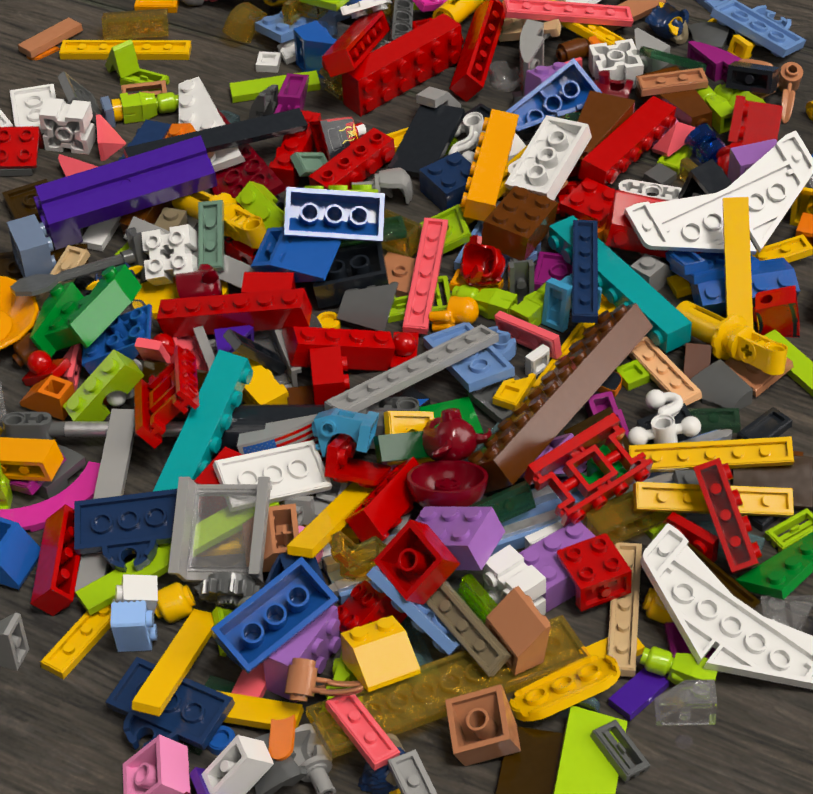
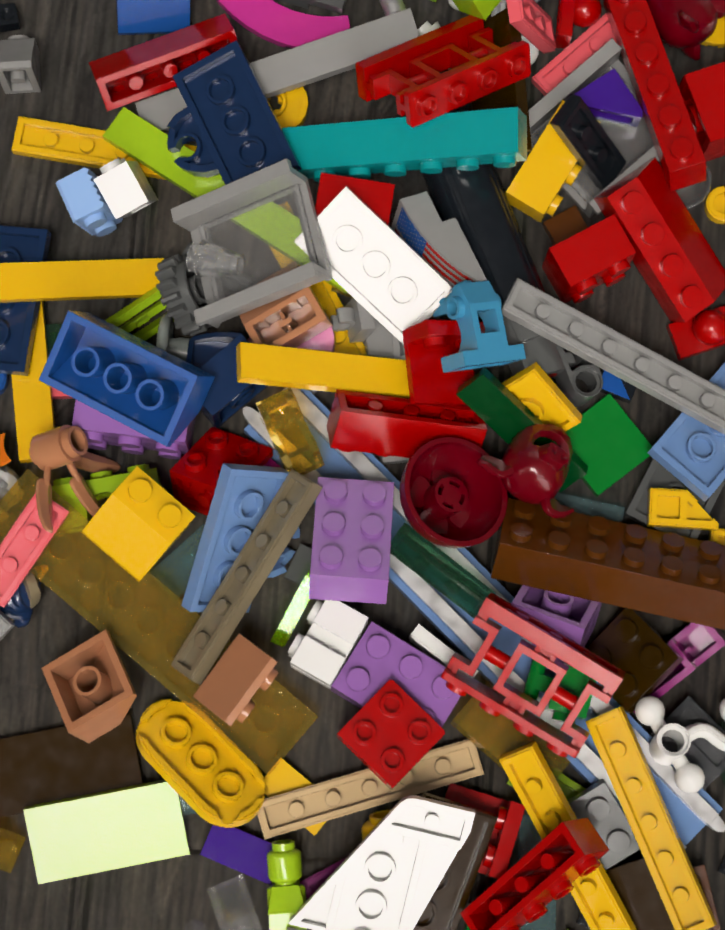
camera: 60 degrees right, 35 degrees up
yellow head [155,582,196,623] -> none
red brick [373,519,461,605] -> none
dark grey tile [590,720,651,782] -> none
none -> clear cone [186,240,245,277]

